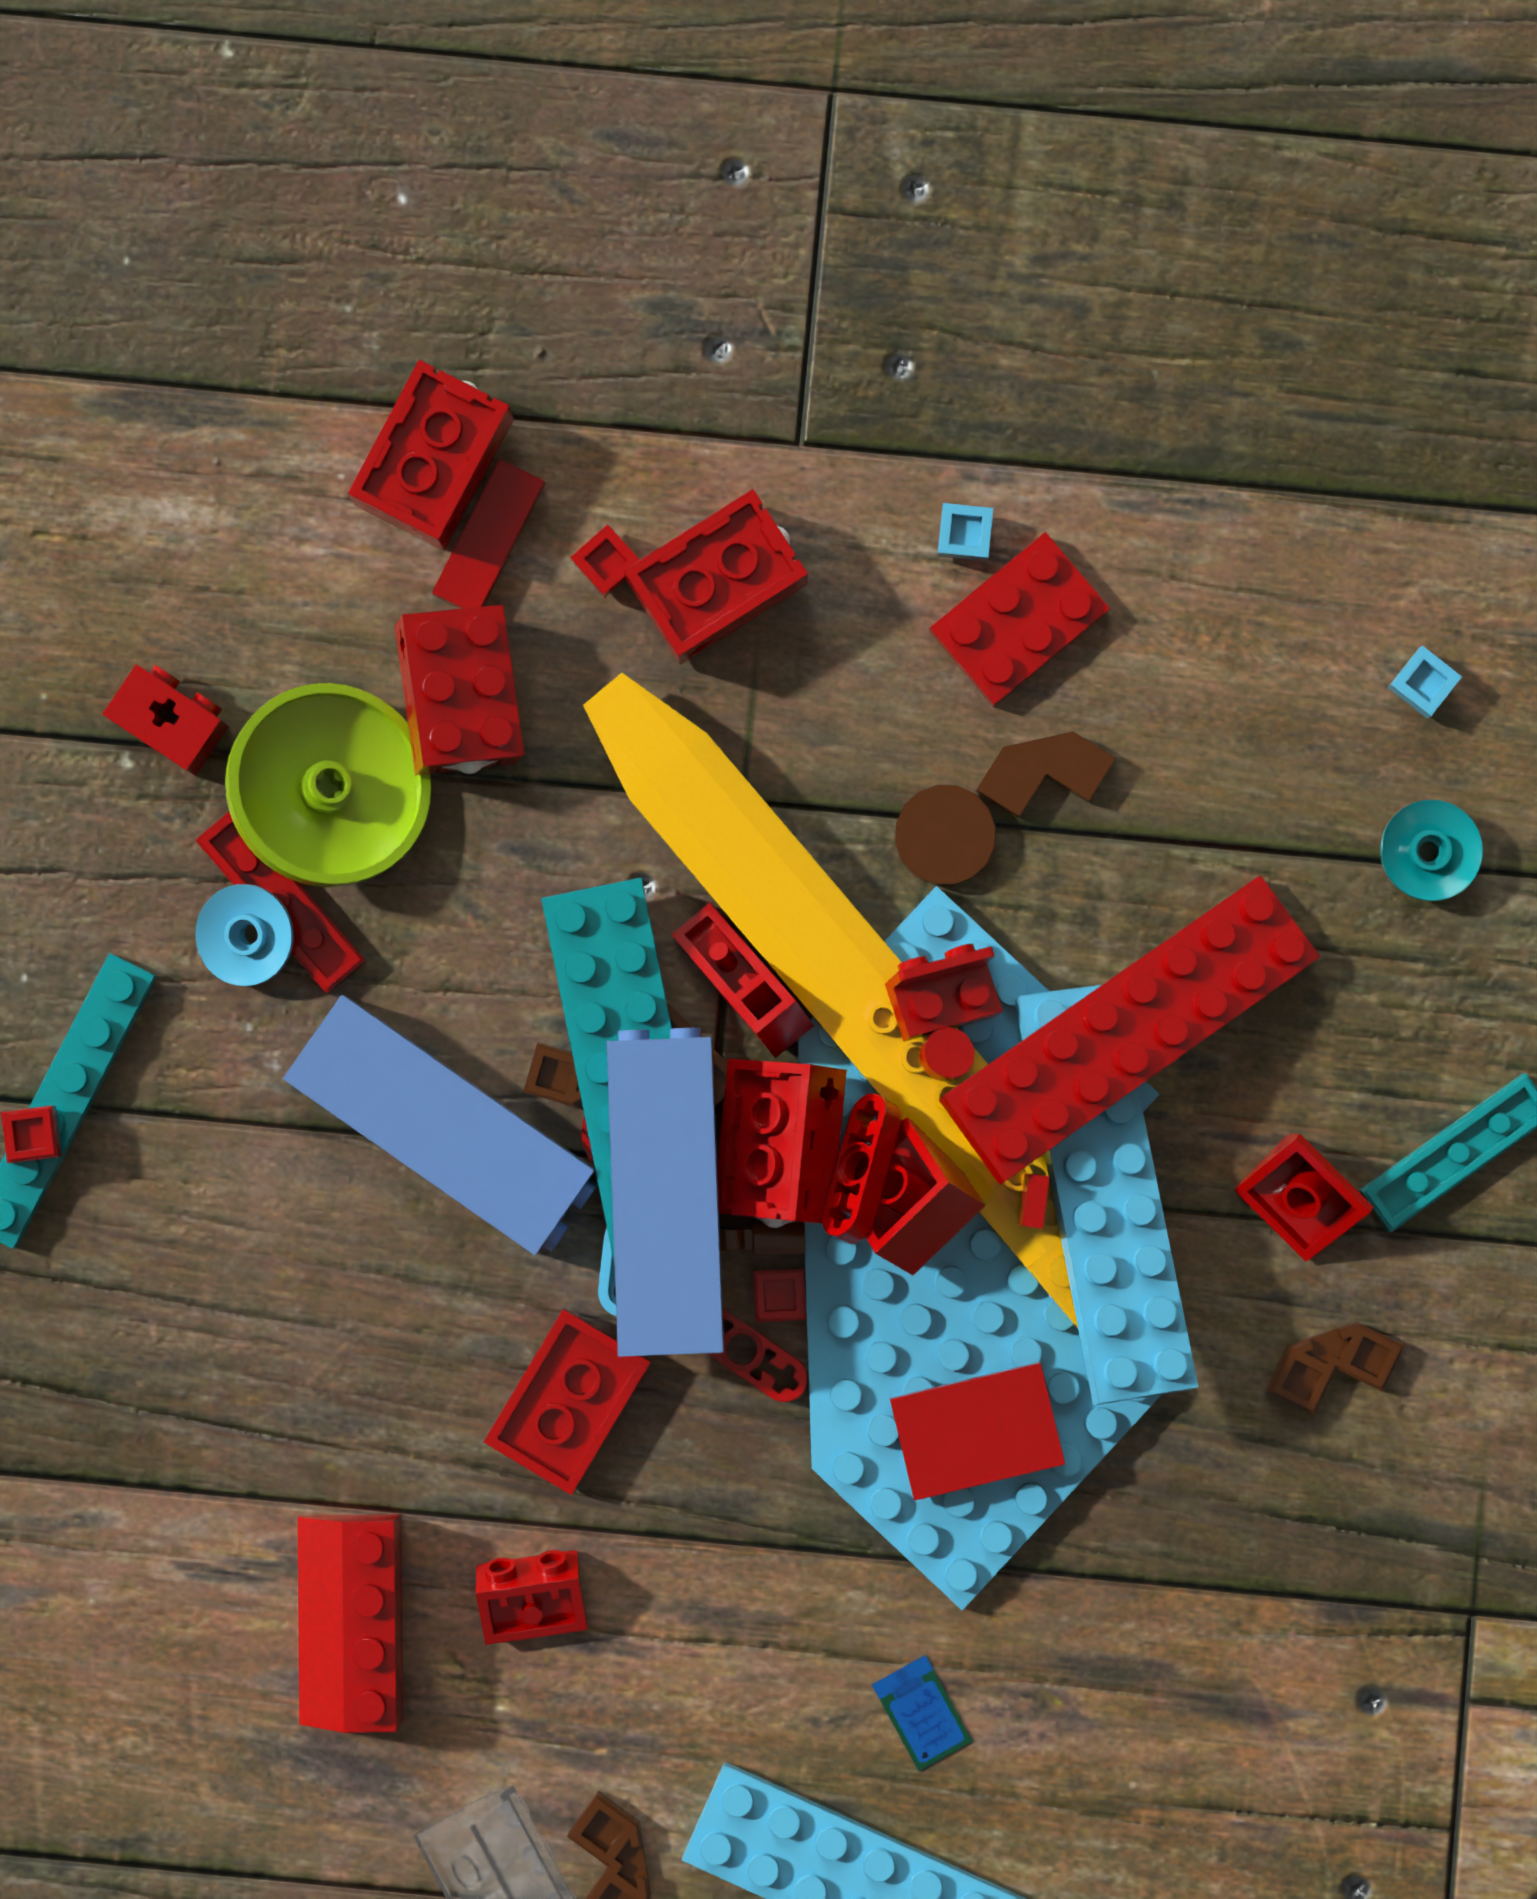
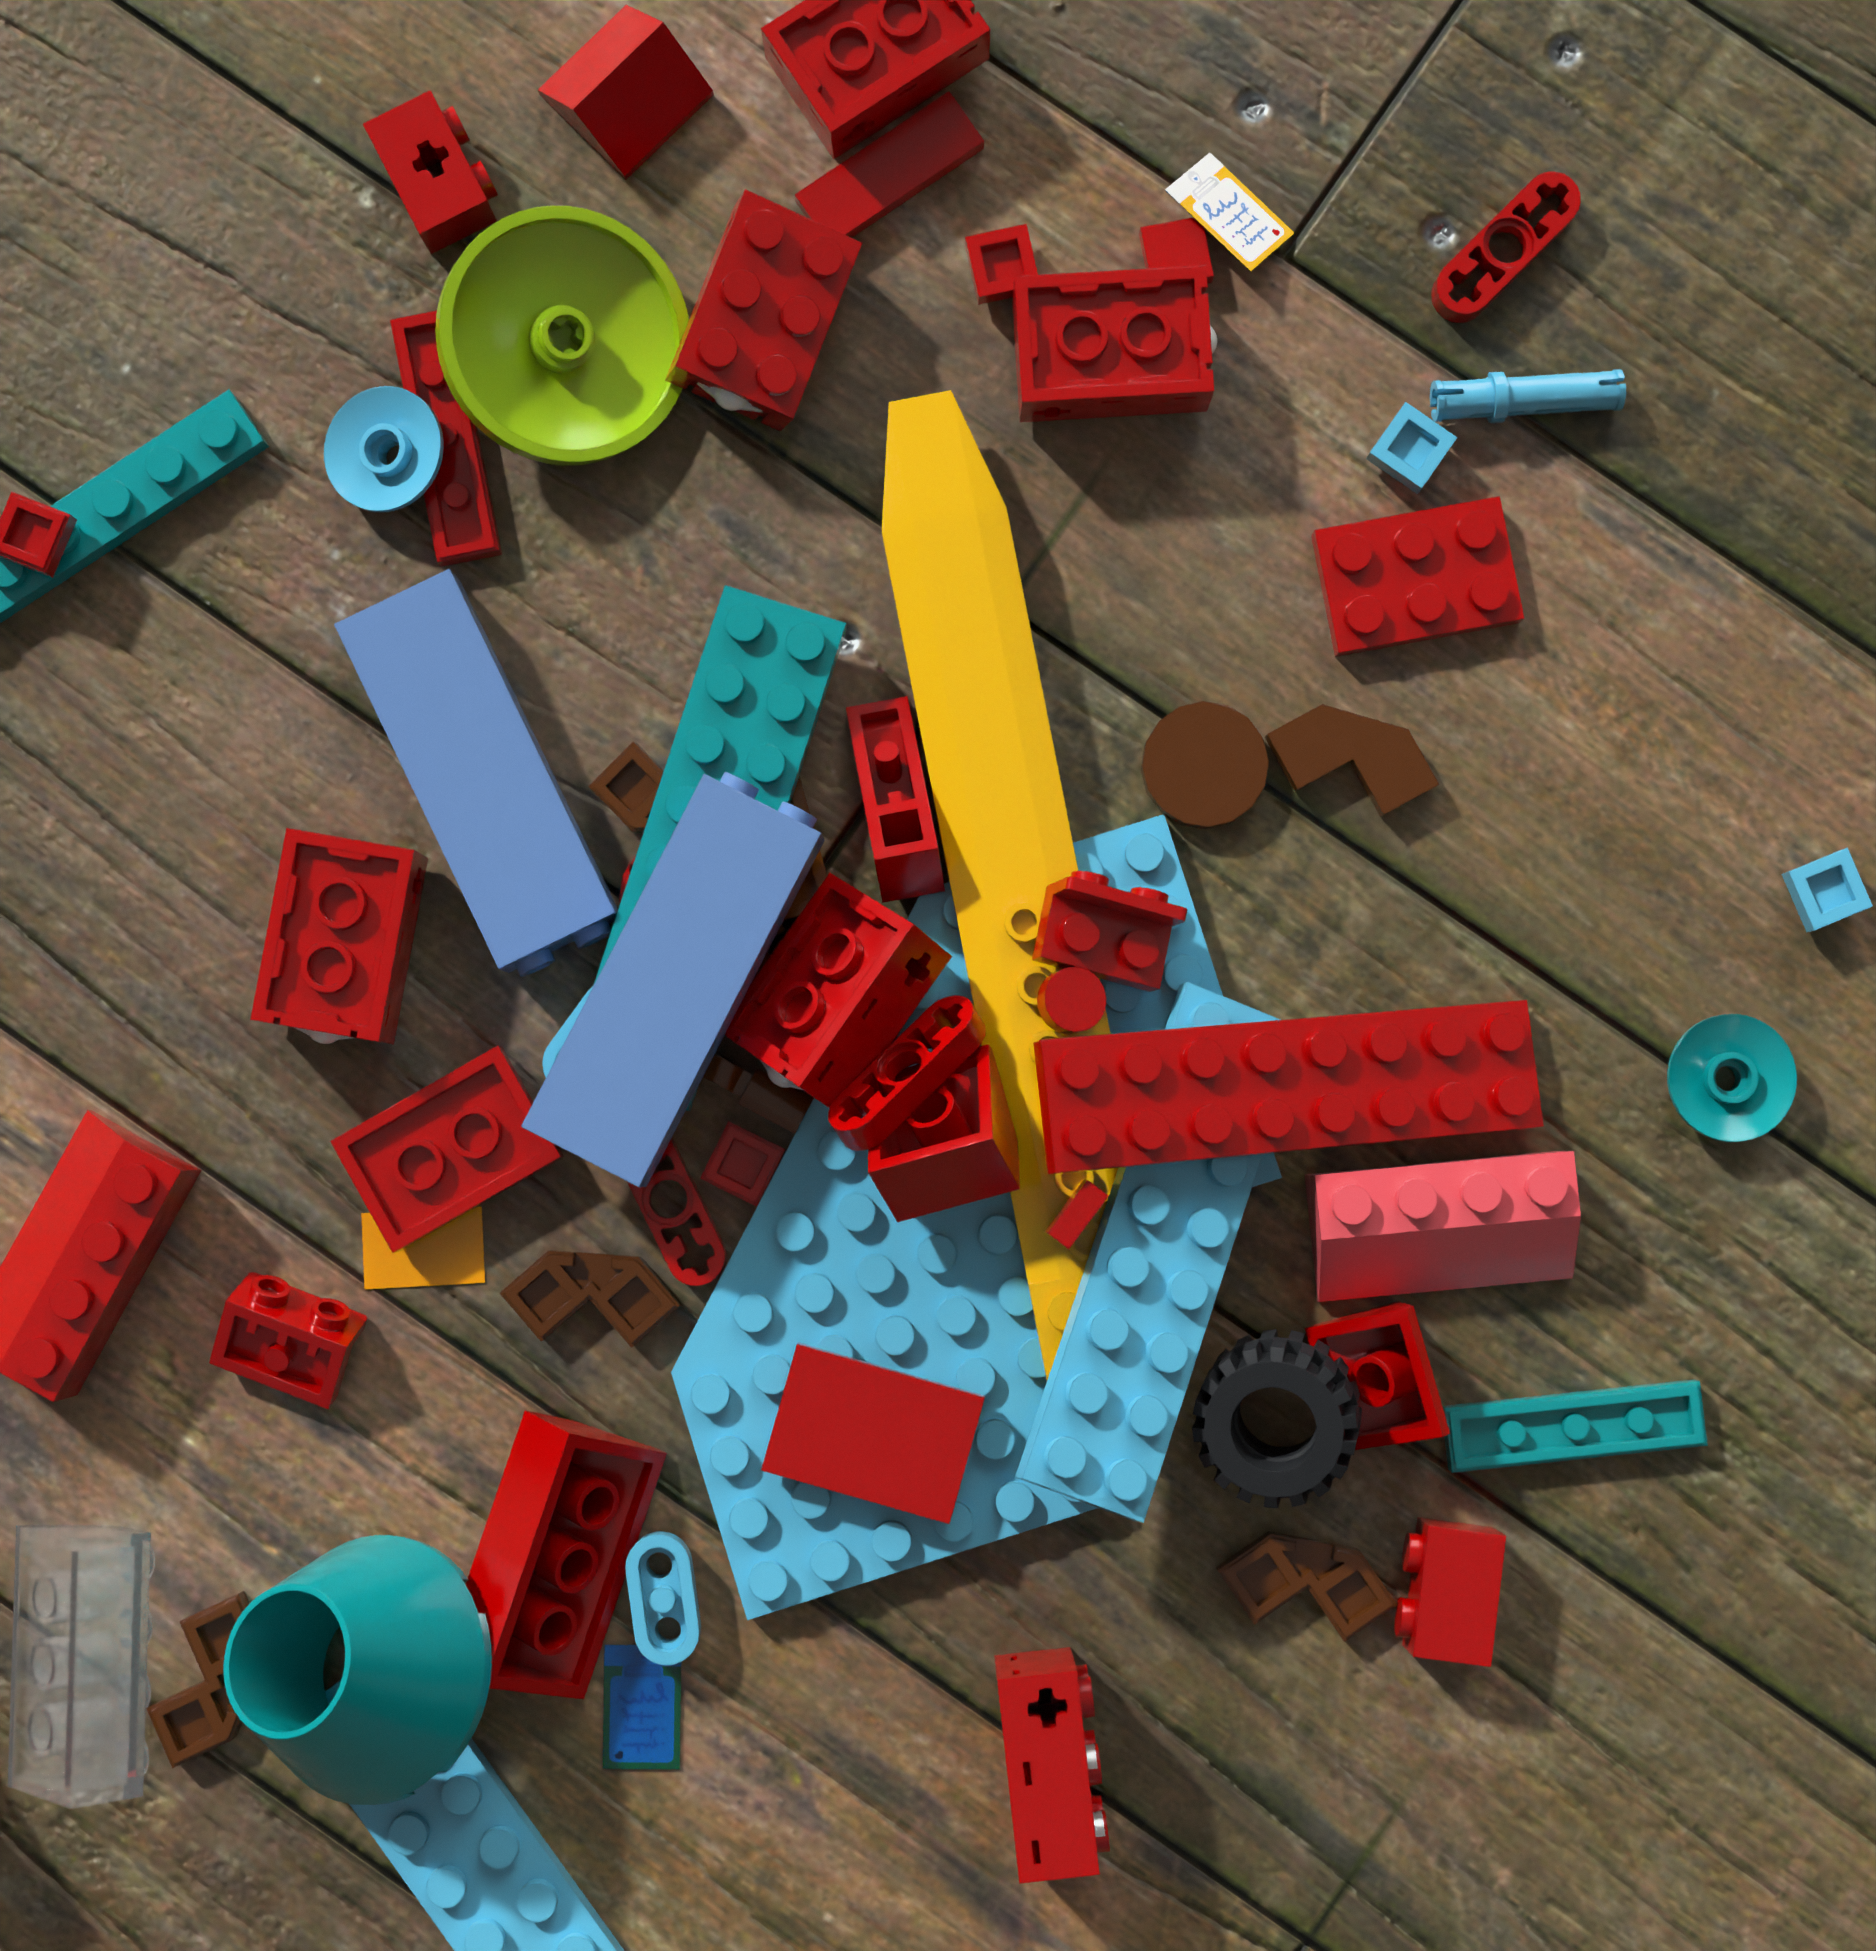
camera: 30 degrees right, 0 degrees up
none -> teal cone [223,1535,492,1805]
none -> red piece [250,828,428,1045]
none -> light orange sticker [361,1207,485,1290]
none -> red slope [466,1410,667,1700]
none -> reddish brown tile [500,1250,682,1348]
none -> red slope [538,5,714,180]
none -> medium azure plate [625,1531,701,1665]
none -> red piece [994,1647,1110,1884]
none -> red tile [1139,217,1214,284]
none -> white sticker [1165,153,1294,272]
none -> black tyre [1192,1329,1362,1508]
none -> coral slope [1305,1151,1581,1302]
none -> red brick [1394,1517,1506,1667]
none -> medium azure pin [1430,369,1626,423]
none -> red beam [1431,171,1581,323]

